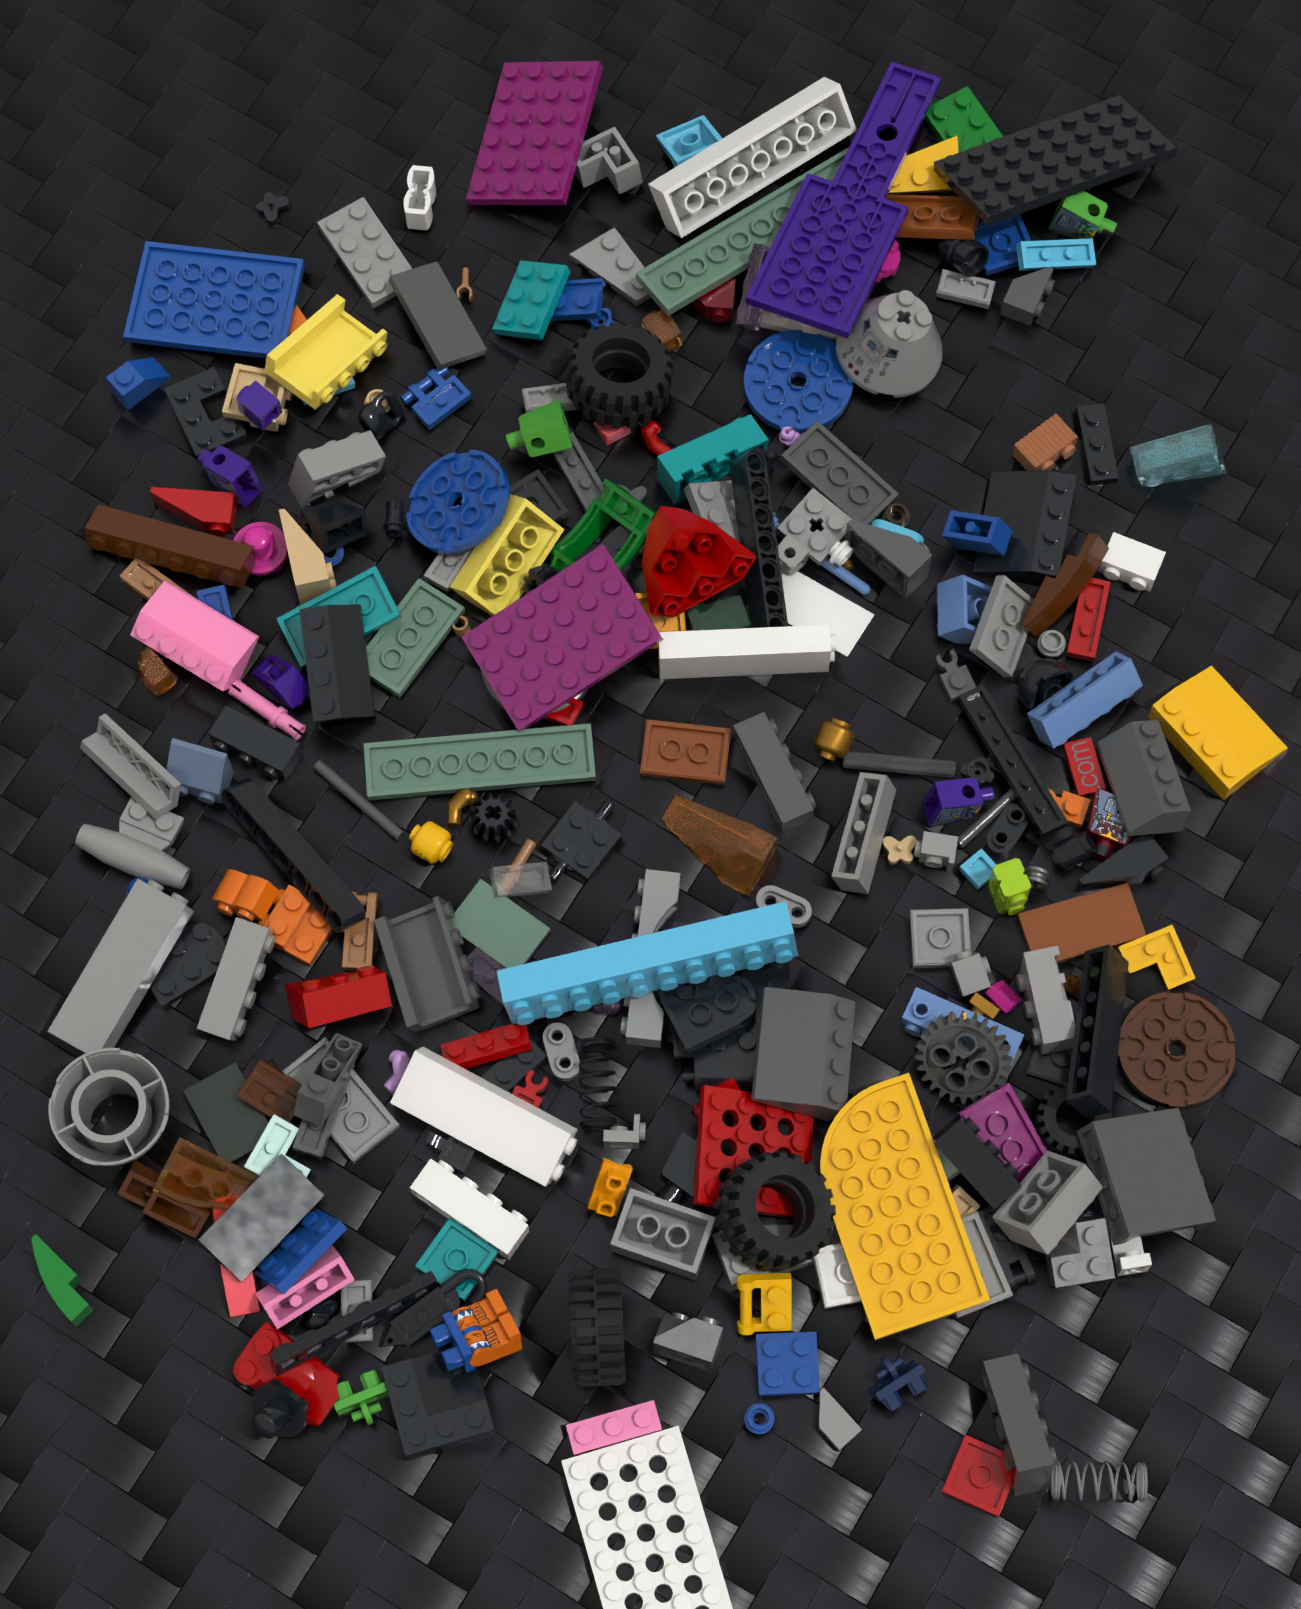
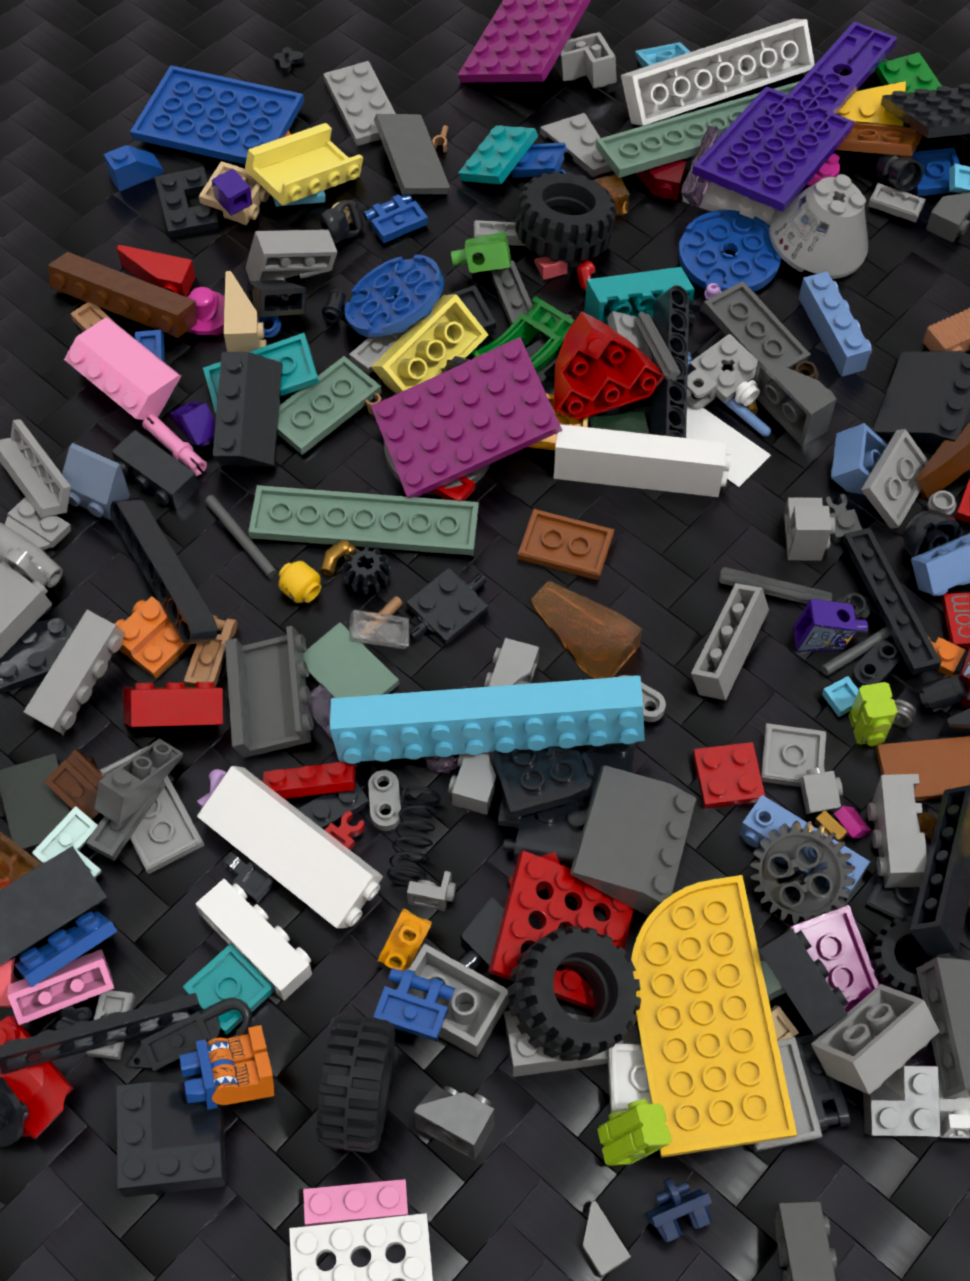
camera: 10 degrees right, 10 degrees down
clear orange rock [137,646,178,696] -> none
dark purple torso [198,445,263,509] -> none
orange brick [212,869,279,922] -> none
bright green hips [334,1370,389,1425] -> none
white brick [404,165,436,230] -> none
dark grey brick [733,712,816,832] -> none
yellow plate [737,1273,792,1335] -> none
blue plate [744,1403,775,1435] -> none
blue plate [756,1332,820,1397] -> none
pearl gold head [813,717,855,762] -> none
tan piece [882,836,916,865] -> none
light grey brick [914,831,958,873] -> none
blue brick [942,510,1013,556] -> none
none -> light grey plate [3,547,48,586]
none -> blue plate [373,968,455,1042]
none -> lime brick [597,1099,672,1166]
none -> dark grey axle [635,312,680,382]
none -> red plate [693,742,765,809]
none -> light grey brick [784,497,835,561]
none -> medium blue brick [799,271,872,377]

